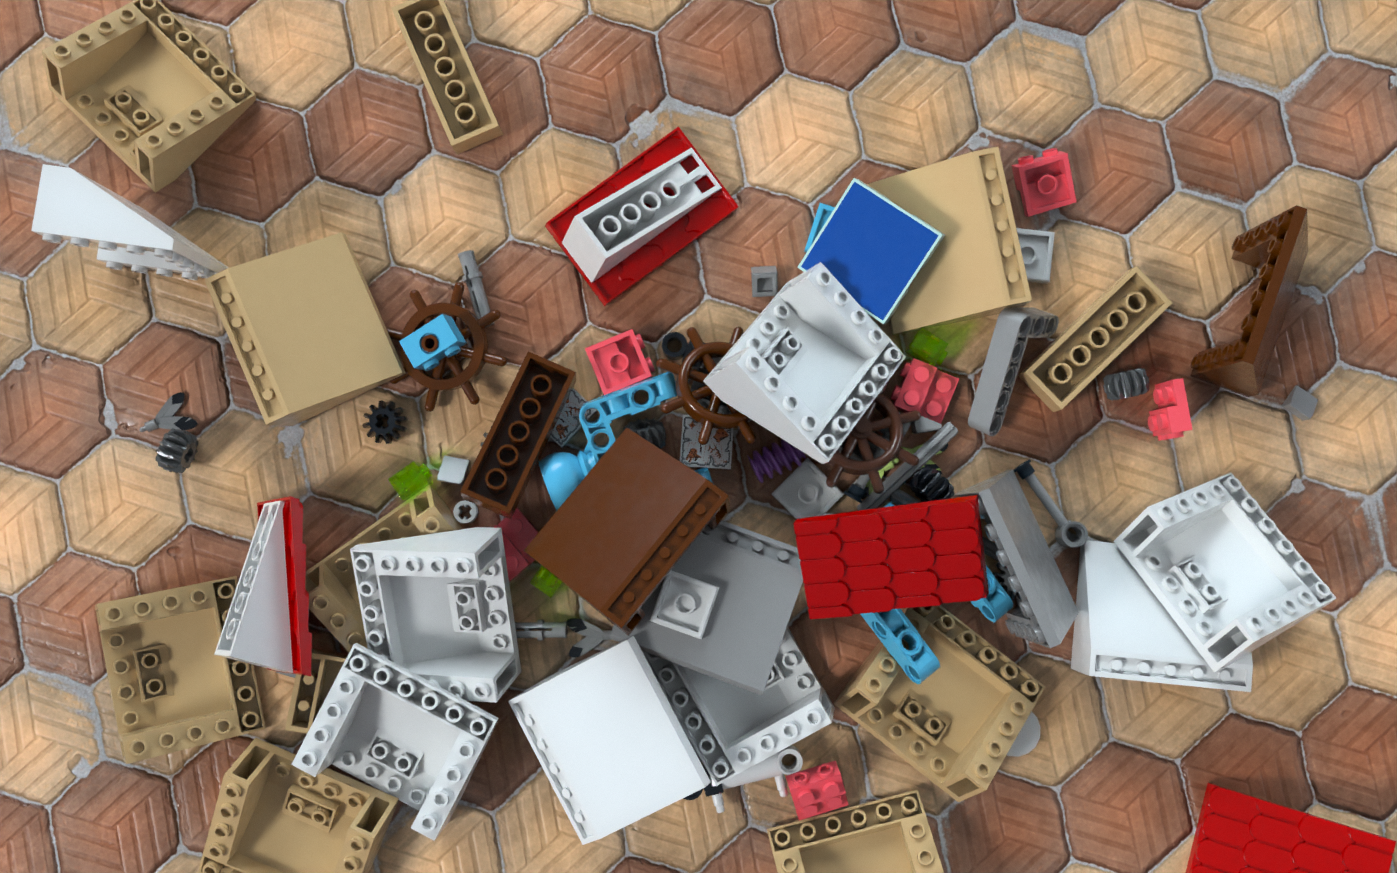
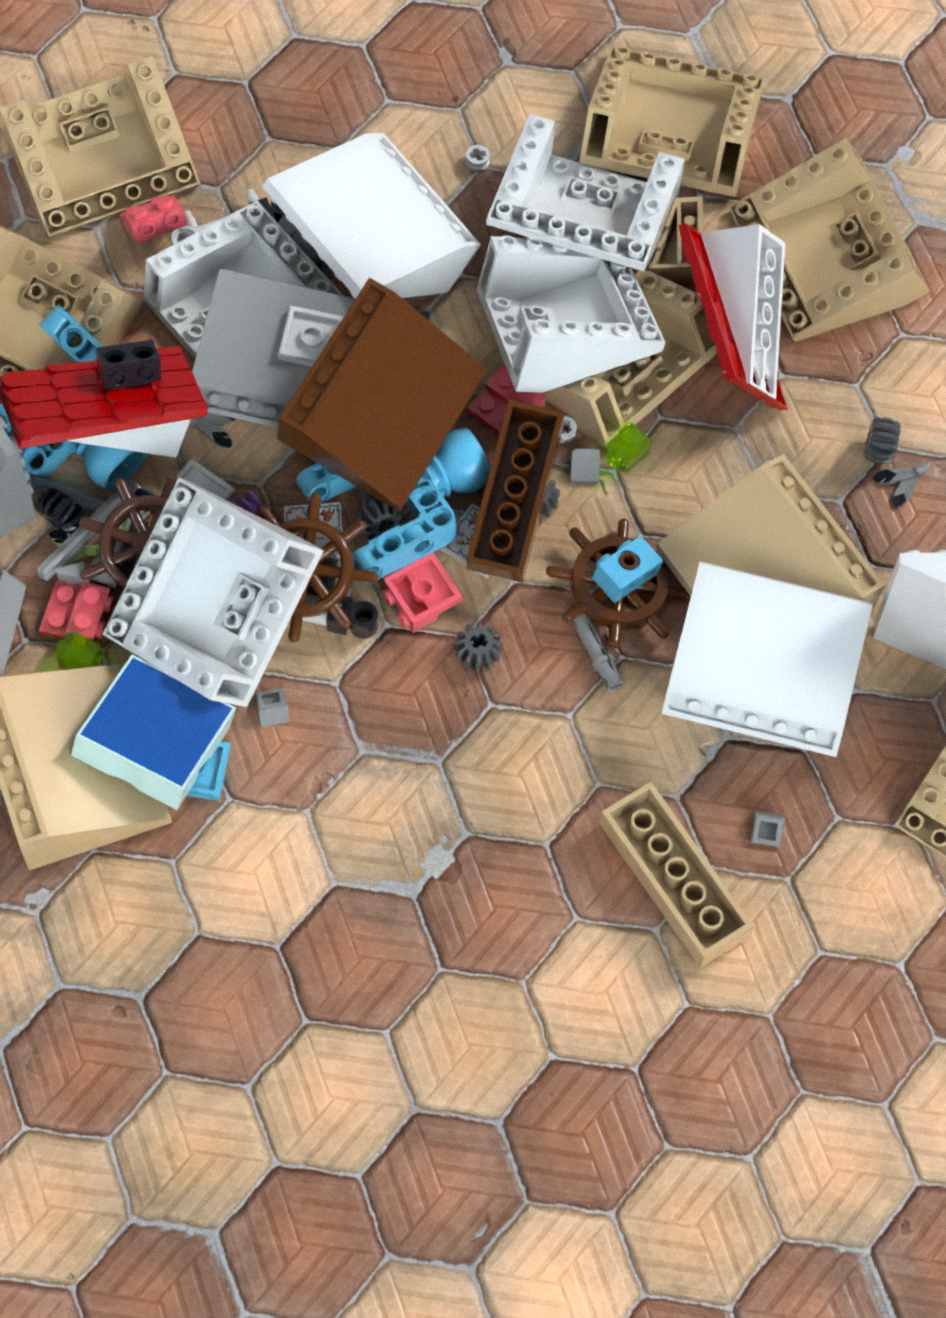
camera: 170 degrees right, 20 degrees down
black gear [363,400,408,444] -> none
light grey pin [515,620,568,641] -> none
piece [545,126,739,306] -> none
none -> black brick [96,340,161,391]
none -> dark grey gear [454,621,503,672]
none -> white bush [466,145,490,172]
none -> white slope [662,561,873,757]
none -> light grey slope [750,810,785,848]

